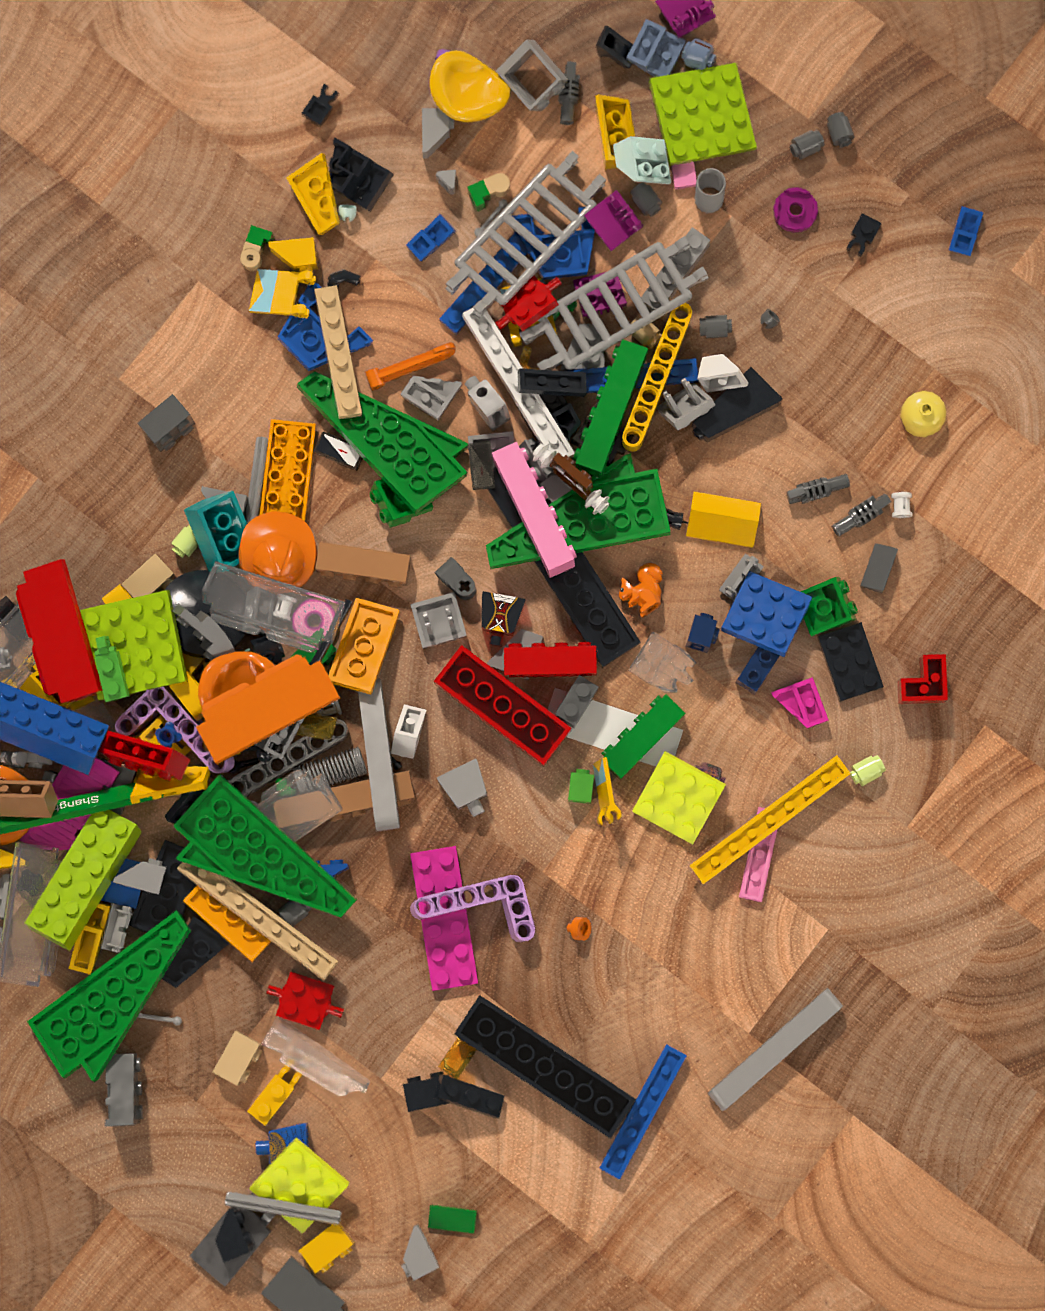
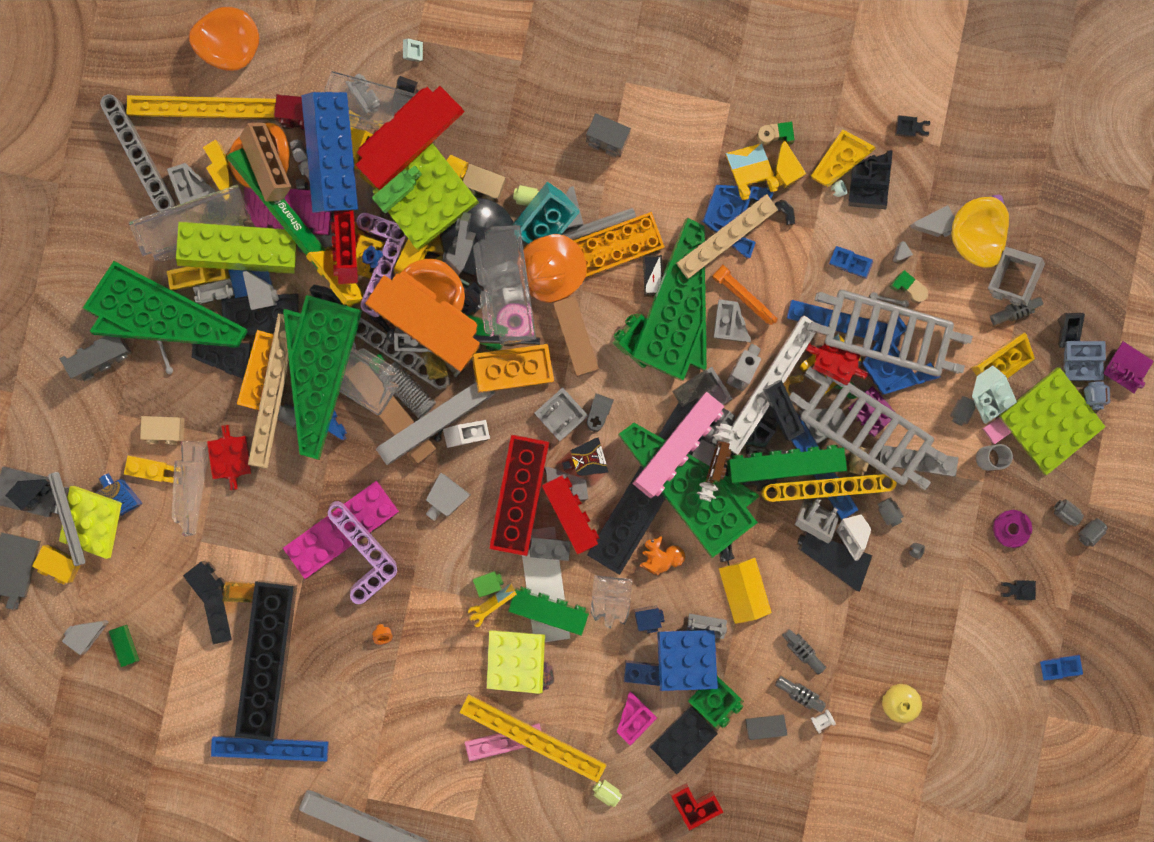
camera: 60 degrees right, 5 degrees up
magenta hinge [583,190,643,251] -> none

